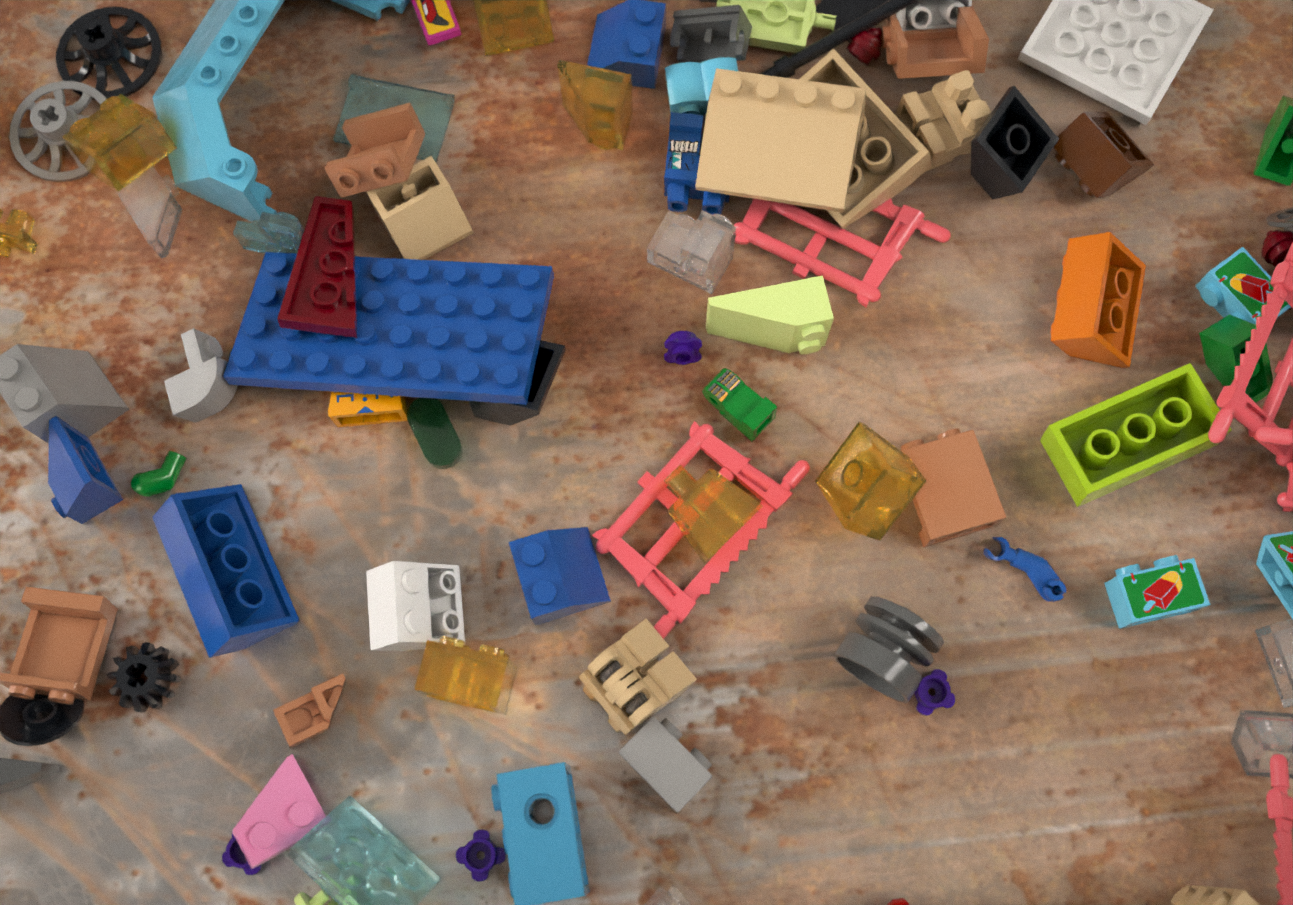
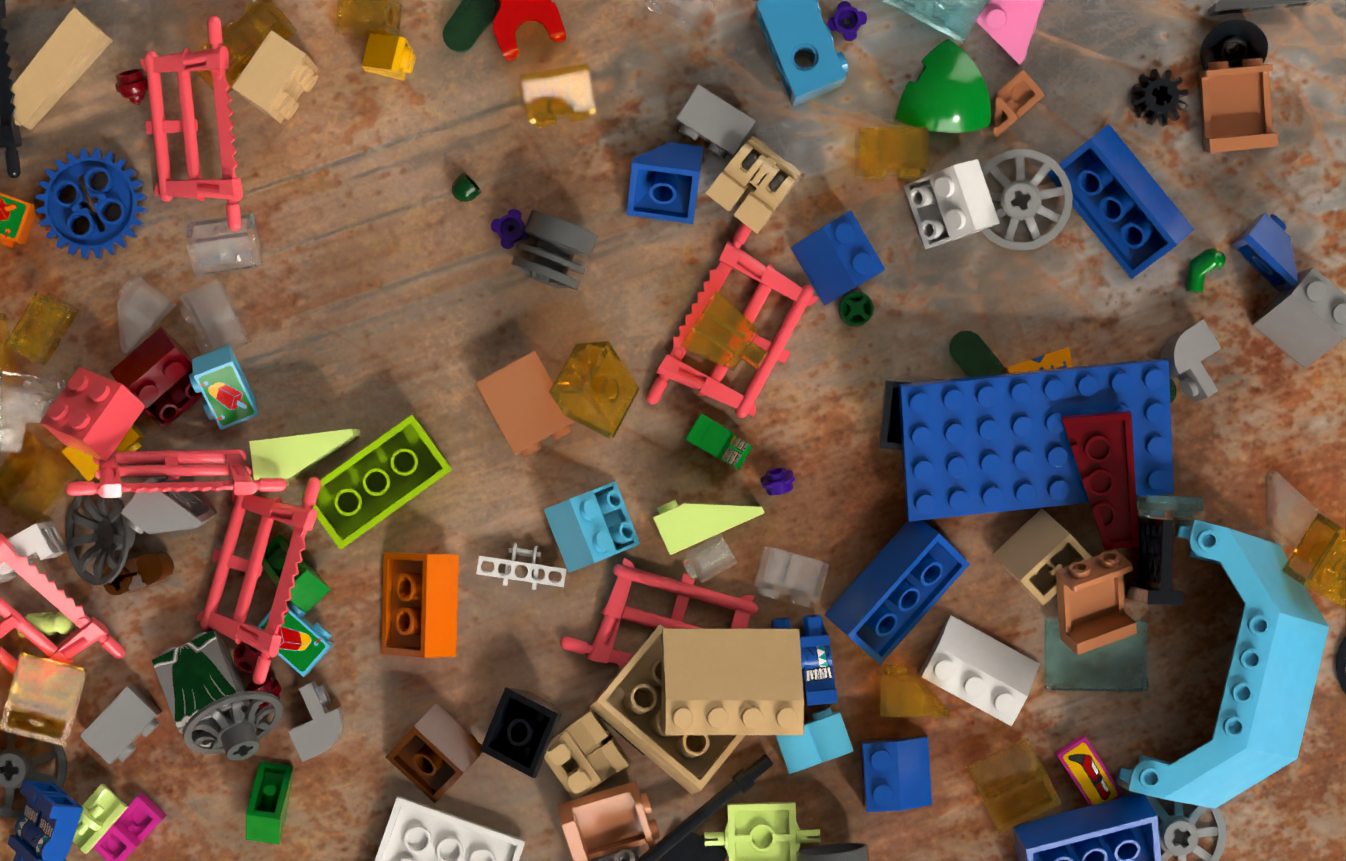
camera: 165 degrees right, 15 degrees up
dark grey hinge [670,5,752,63] -> none
dark red plate [846,27,882,66] -> none
blue arm [983,537,1066,602] -> none
brick [1104,555,1210,629] -> none
none -> yellowish green slope [249,429,361,486]
none -> light grey brick [288,681,345,762]
none -> dark green hinge [452,172,481,202]
none -> white piece [476,542,567,590]
none -> clear yellow slope [520,64,596,128]
none -> medium azure slope [544,481,640,573]
none -> blue slope [626,142,703,224]
none -> clear brick [682,533,738,583]
none -> blue slope [824,520,970,665]
none -> dark green wheel [838,292,874,327]
none -> green brick [895,39,991,133]
none -> white slope [918,615,1040,726]
none -> light grey wheel [981,149,1073,251]
none -> black fence [1125,518,1183,606]

